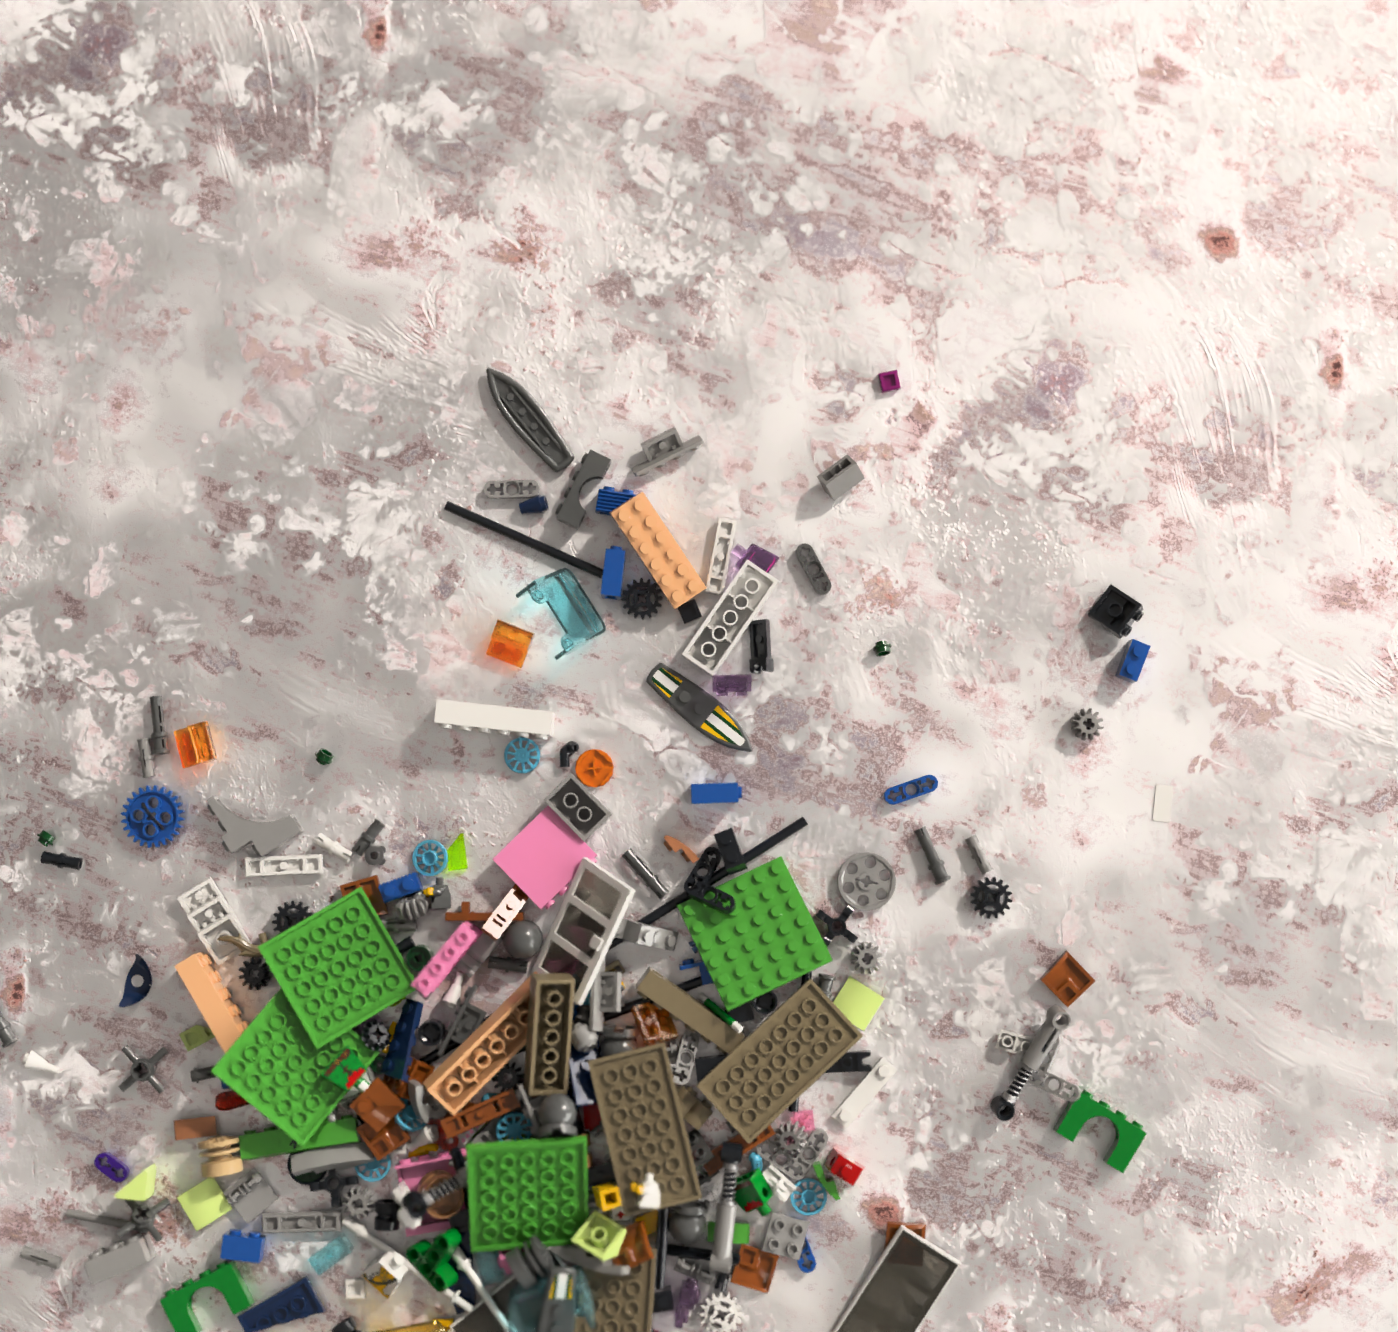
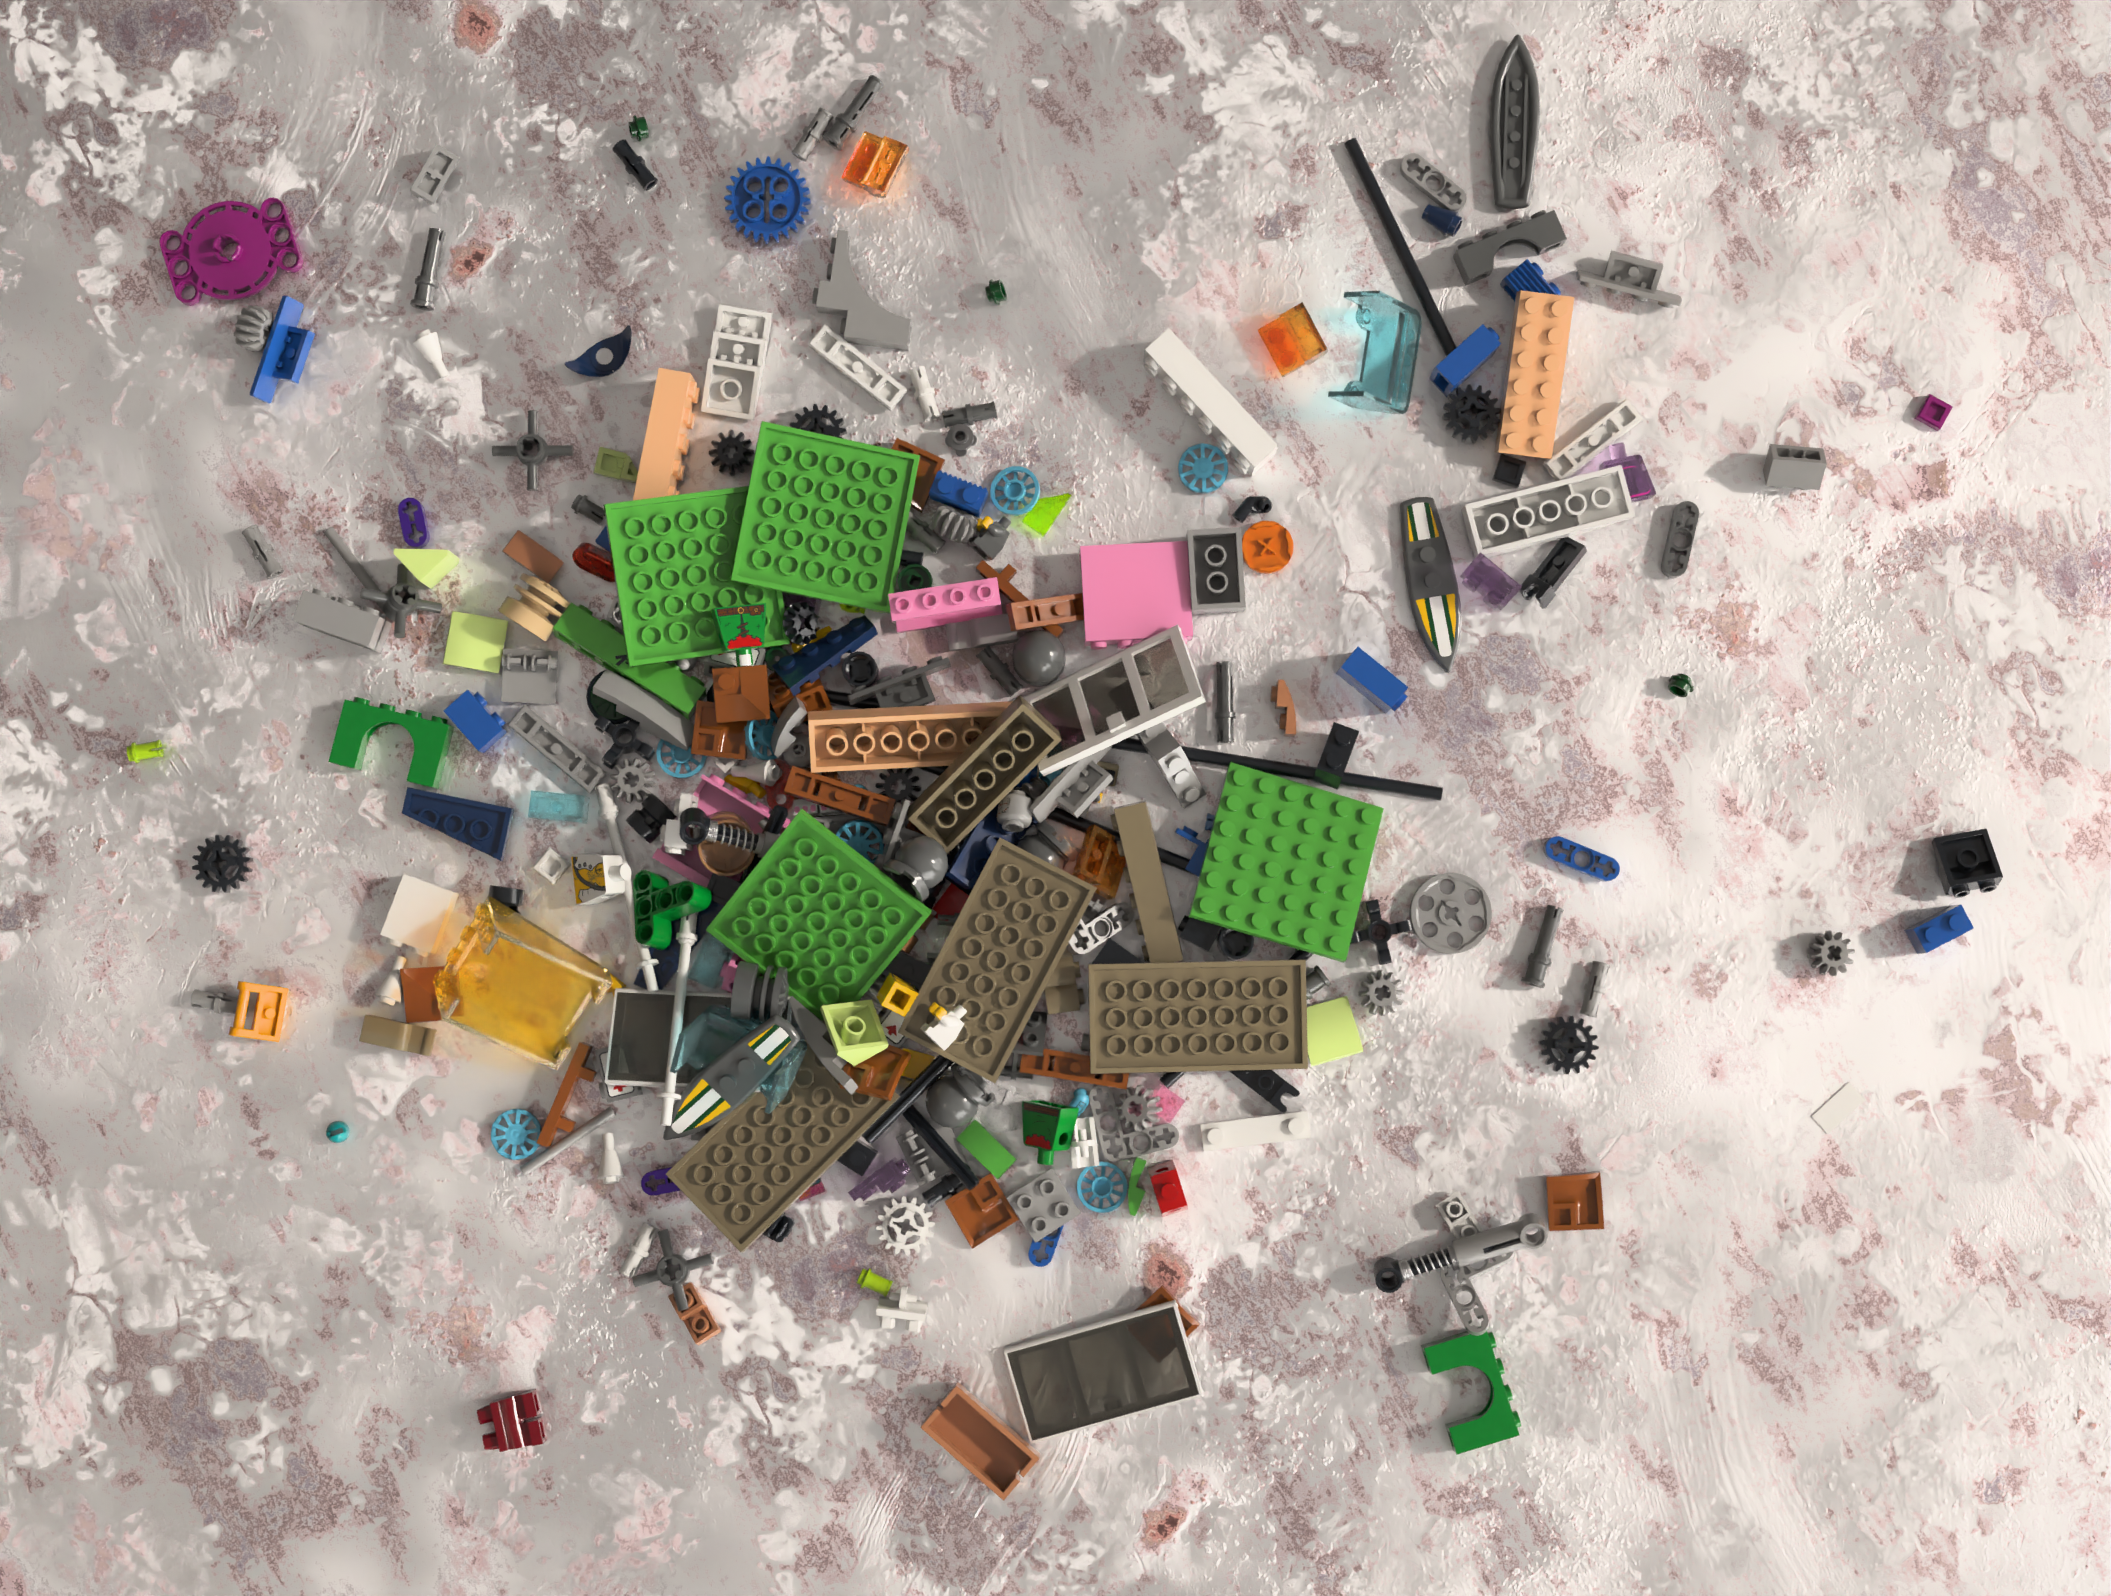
camera: 50 degrees right, 0 degrees up
dark tan piece [217,933,268,957] -> none
white cone [442,972,465,1009] -> none
black beam [684,847,736,914] -> none
green bar [697,992,743,1033] -> none
piece [710,1141,743,1274] -> none

